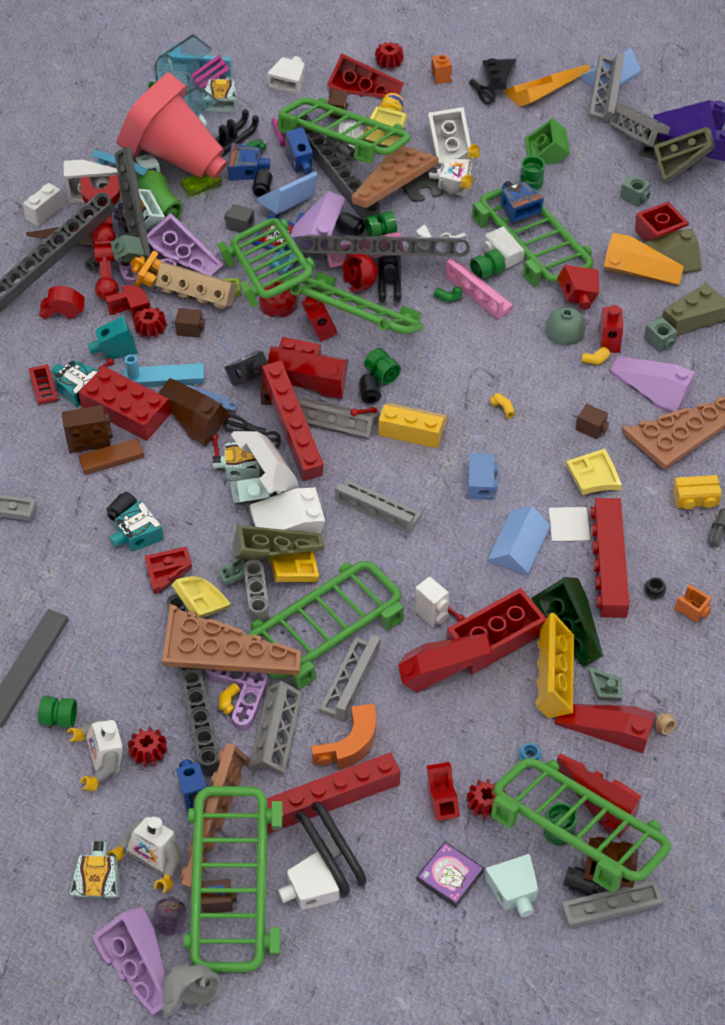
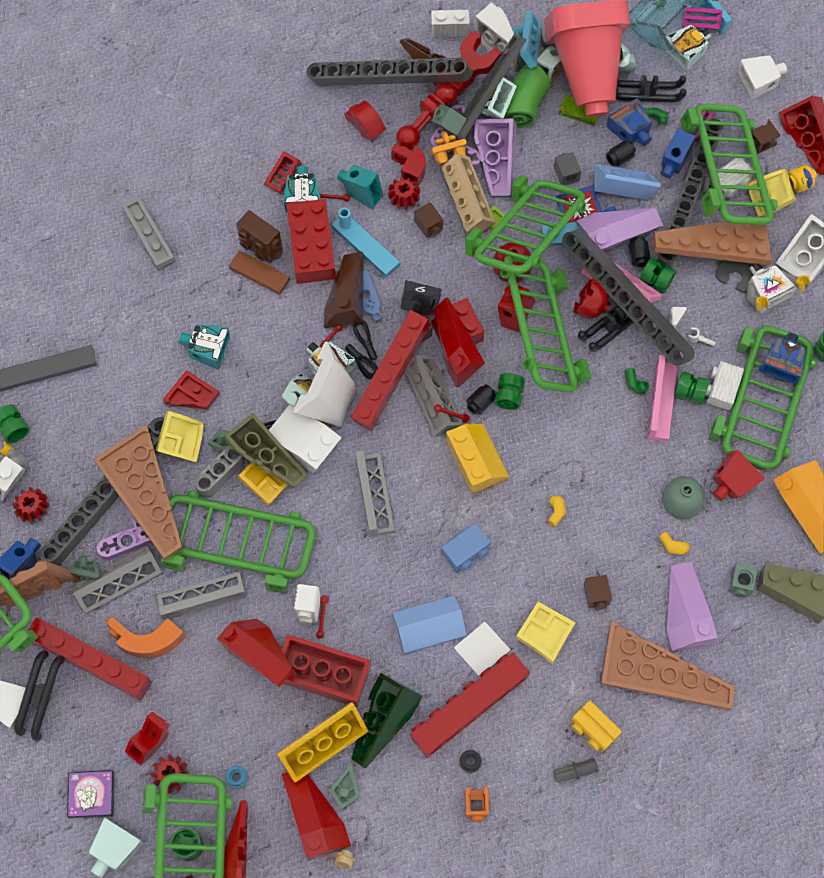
camera: 50 degrees right, 15 degrees up
black brick [106,492,137,522] -> none
yellow arm [218,683,240,715] -> none
red torso [599,305,623,353] -> none
none -> sand green piece [70,555,99,579]

